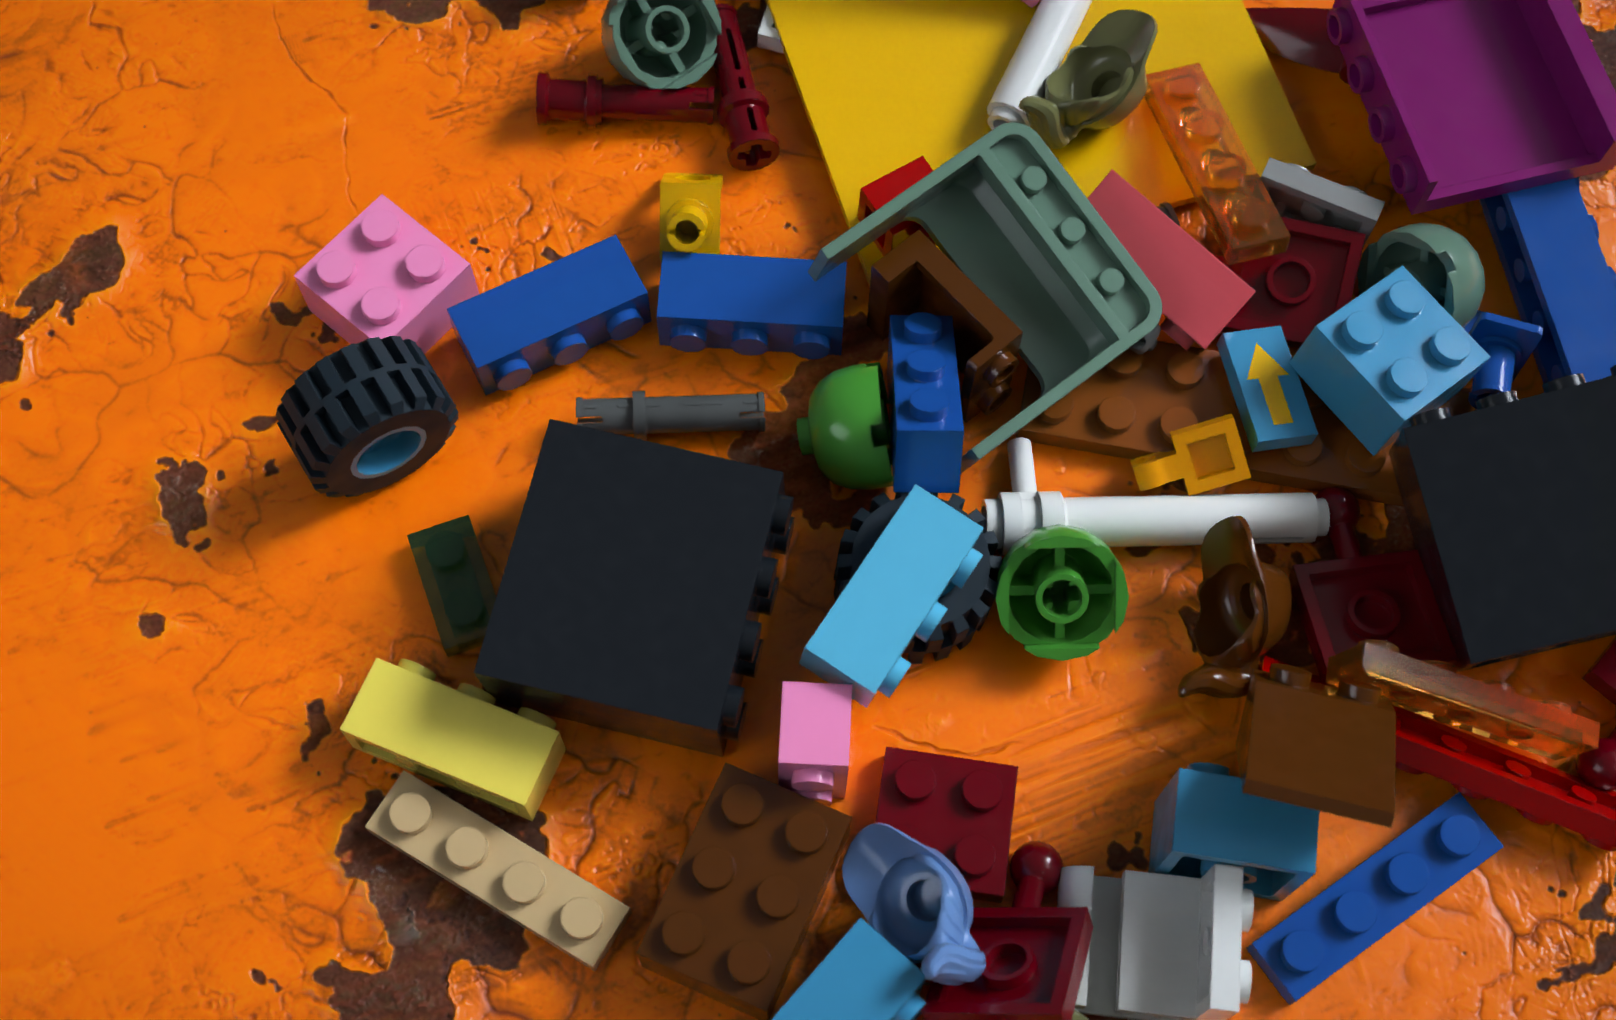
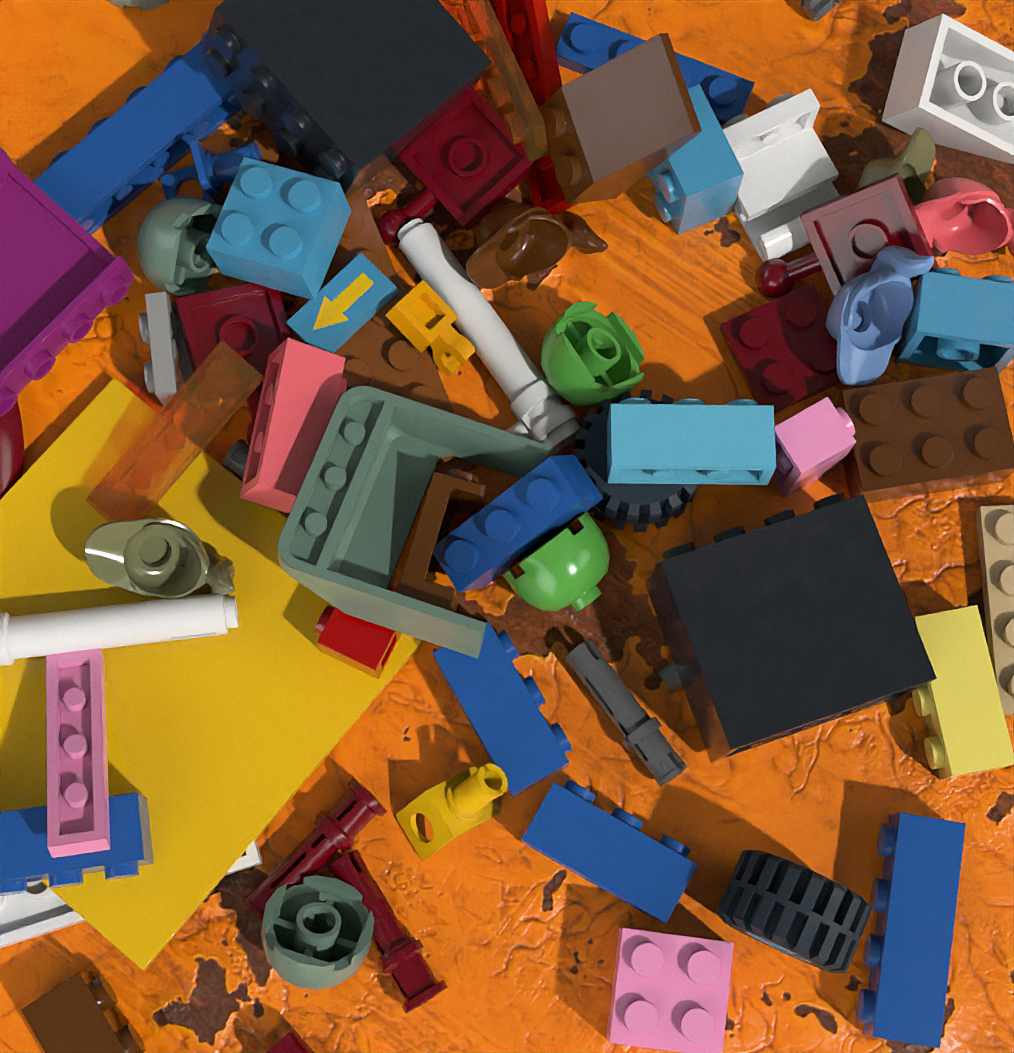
camera: 120 degrees left, 10 degrees up
clear green plate [407,515,497,657] -> none
none -> blue brick [856,812,966,1048]

